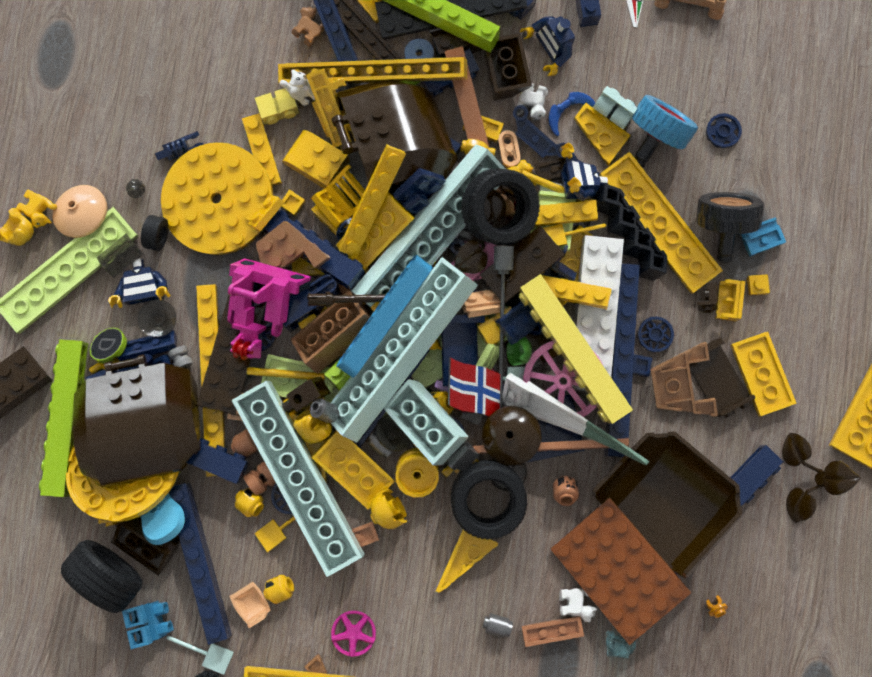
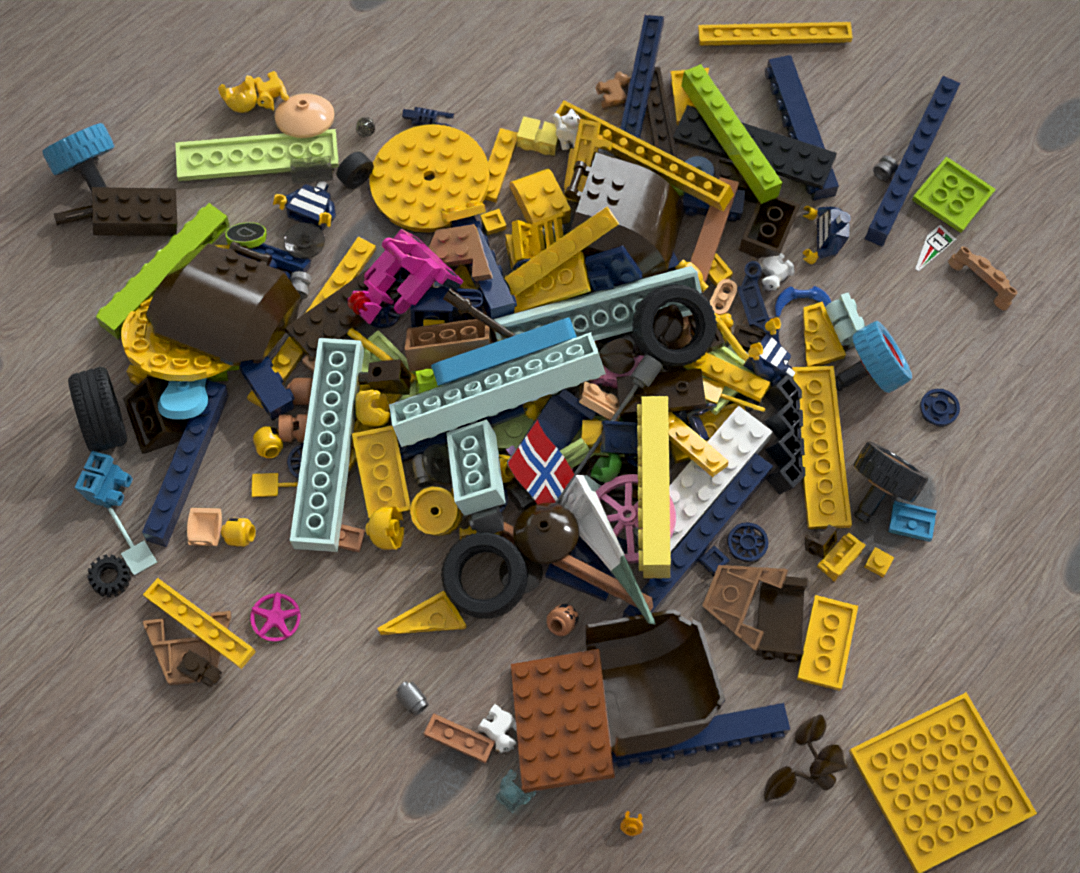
camera: 30 degrees right, 15 degrees down
flat silver brick [310,398,339,423] -> none

